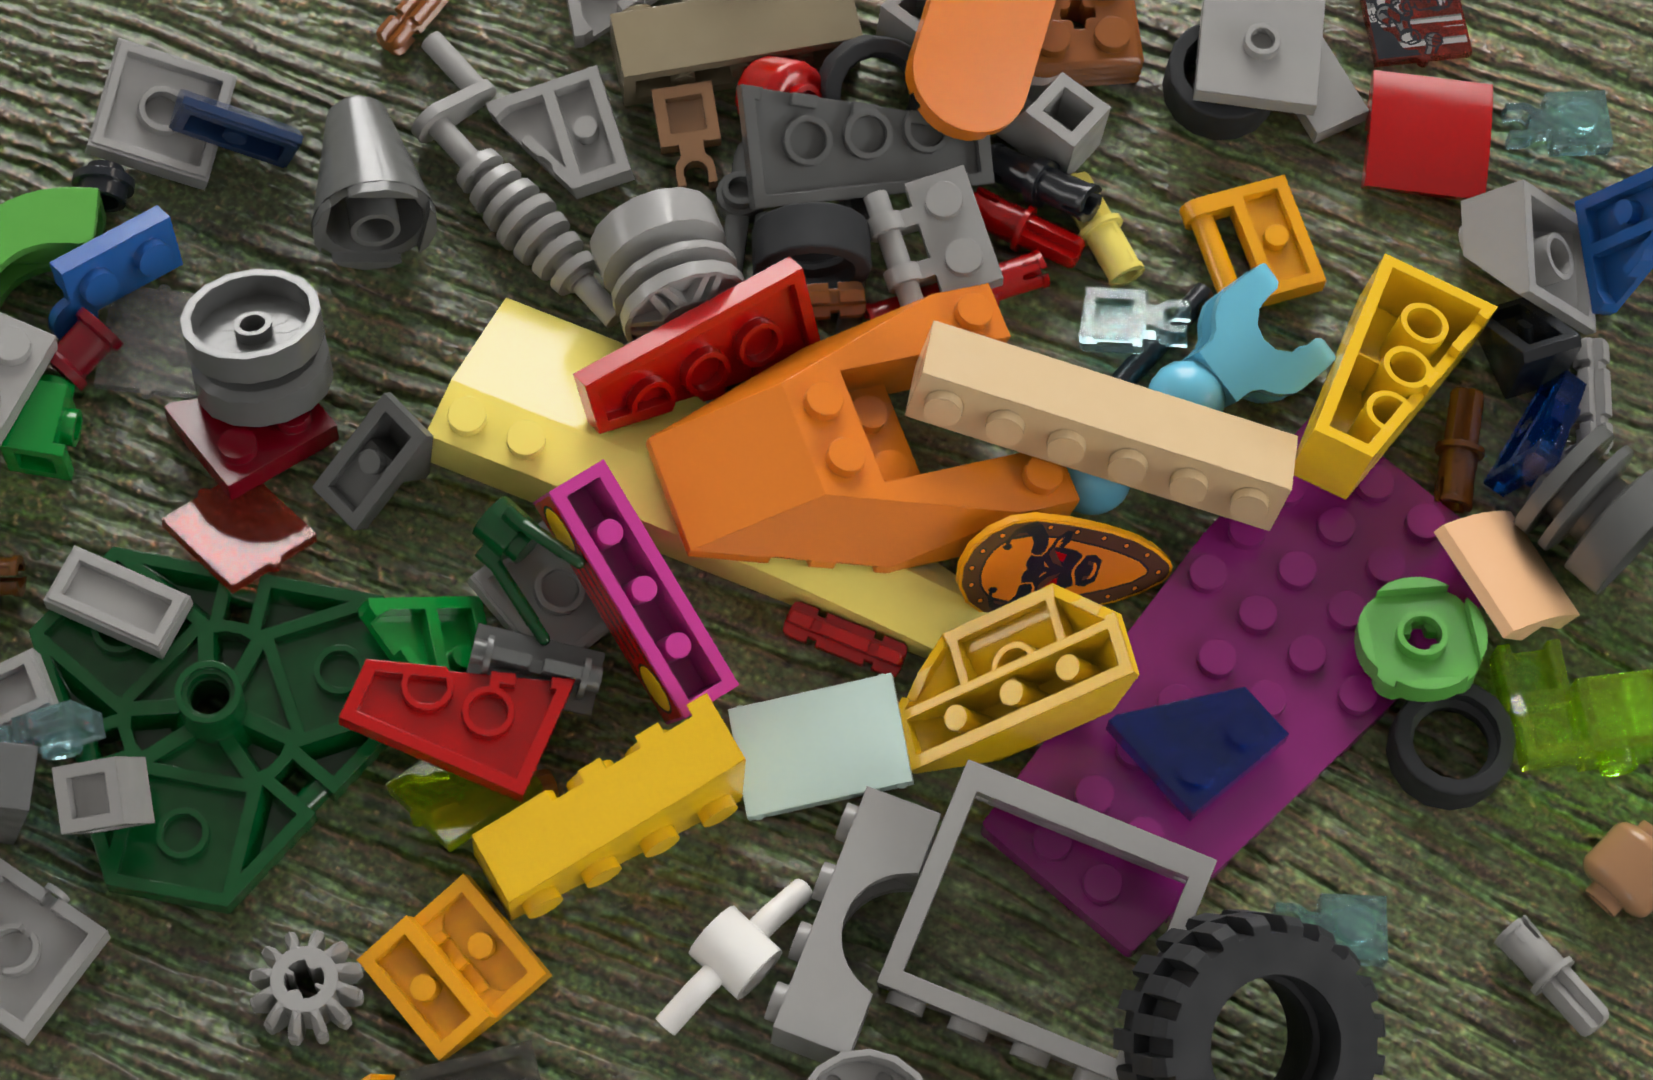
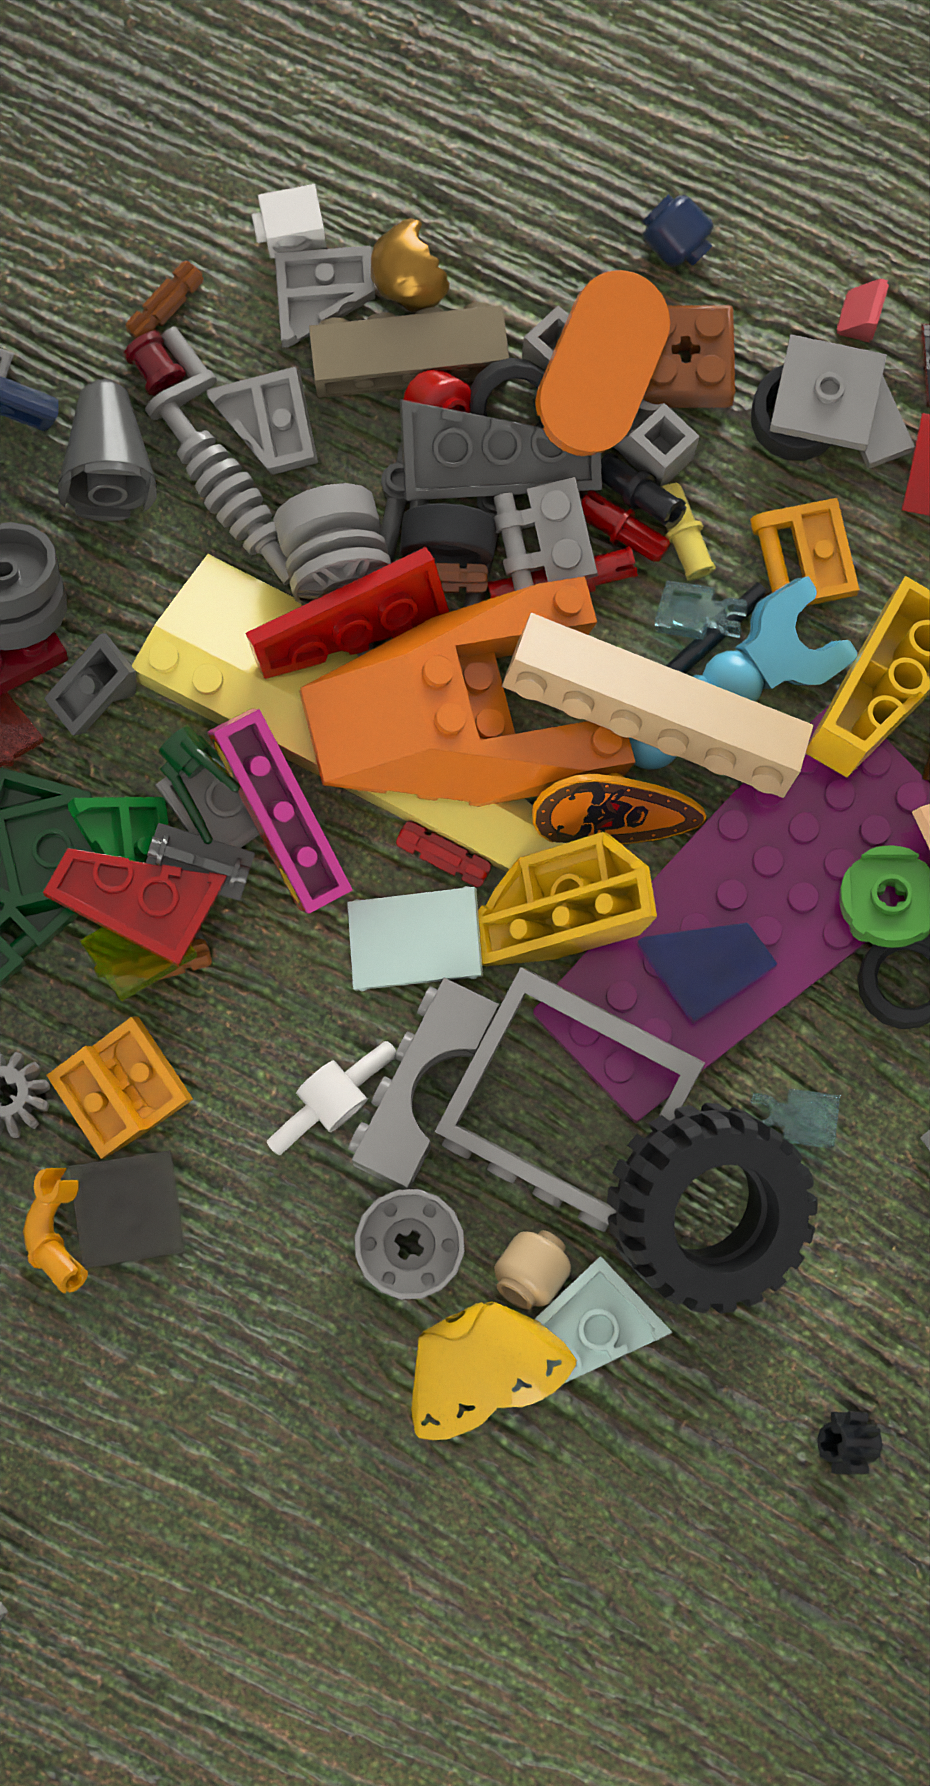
camera: 15 degrees right, 10 degrees up
yellow wedge [471,693,746,921] -> none
medium nougat plate [651,80,721,189] -> none
none -> dark red bush [123,331,186,397]

